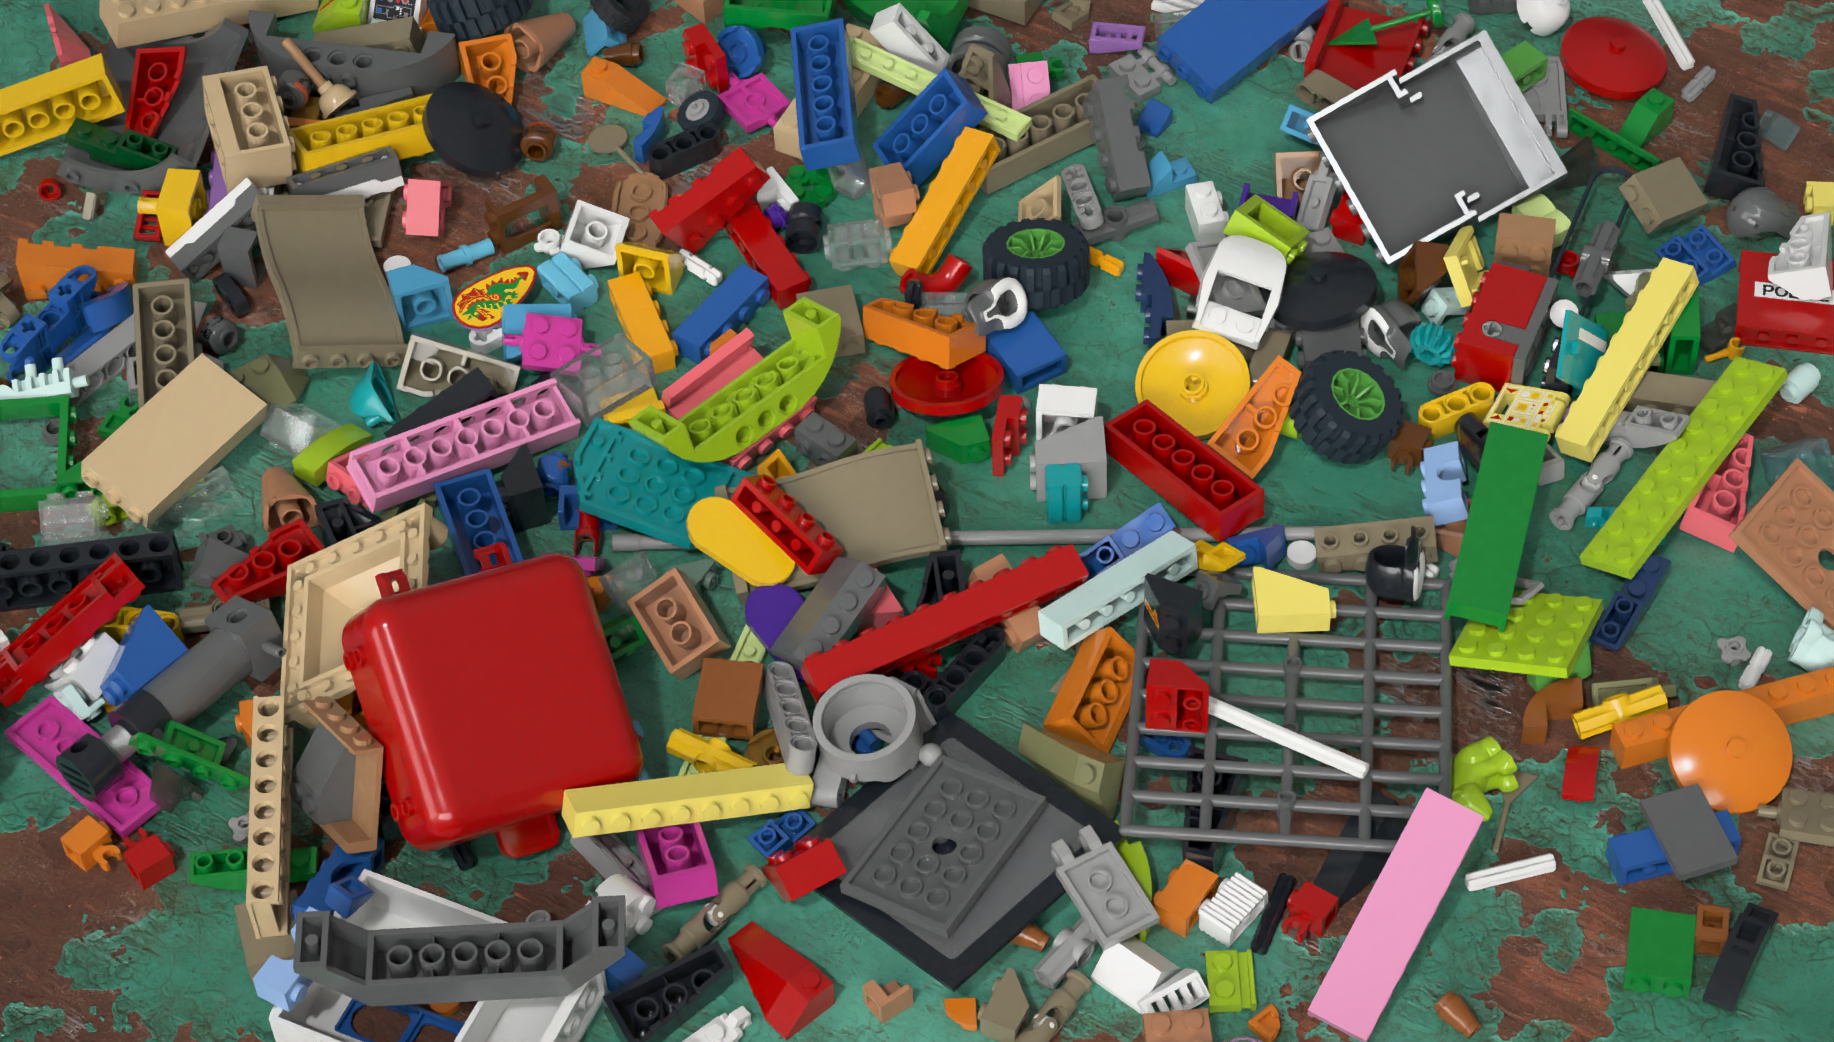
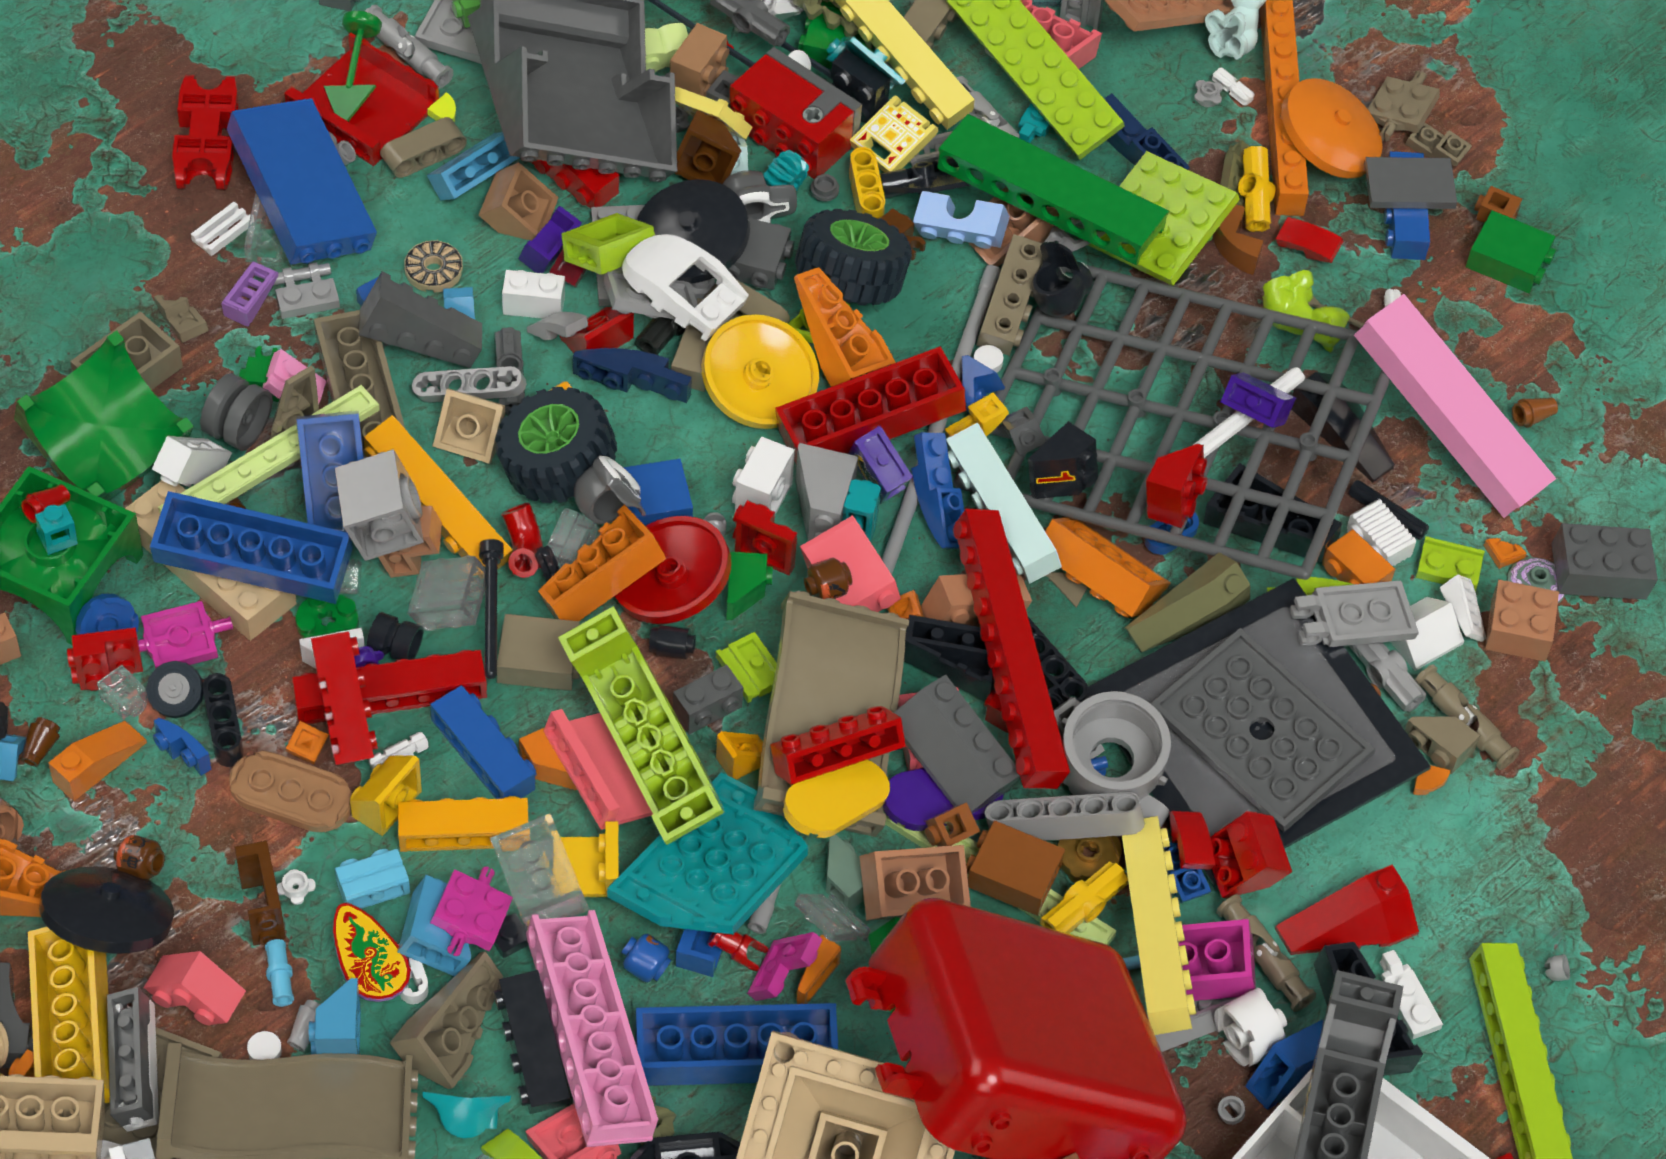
camera: 80 degrees left, 5 degrees up
black slope [498,444,549,533] -> none
white slope [558,200,630,269] -> none
dark tan piece [588,124,644,175] -> none
nougat panel [862,979,914,1024] -> none
light yellow slope [1251,567,1336,634] -> none
red brick [1282,881,1339,943] -> none
light grey hinge [1295,160,1337,232] -> none
light grey slope [1604,405,1690,448] -> none
black slope [1702,902,1779,1012] -> none
none -> light grey brick [335,449,424,561]
none -> tile [404,240,463,292]
none -> black piece [479,539,504,679]
none -> light grey slope [527,312,588,340]
none -> coral slope [800,515,901,612]
none -> reddish brown head [804,558,853,599]
none -> dark purple panel [848,426,913,504]
none -> orange tile [888,590,924,619]
none -> dark orange brick [925,802,980,847]
none -> red slope [1169,811,1215,870]
none -> dark purple panel [1220,372,1296,428]

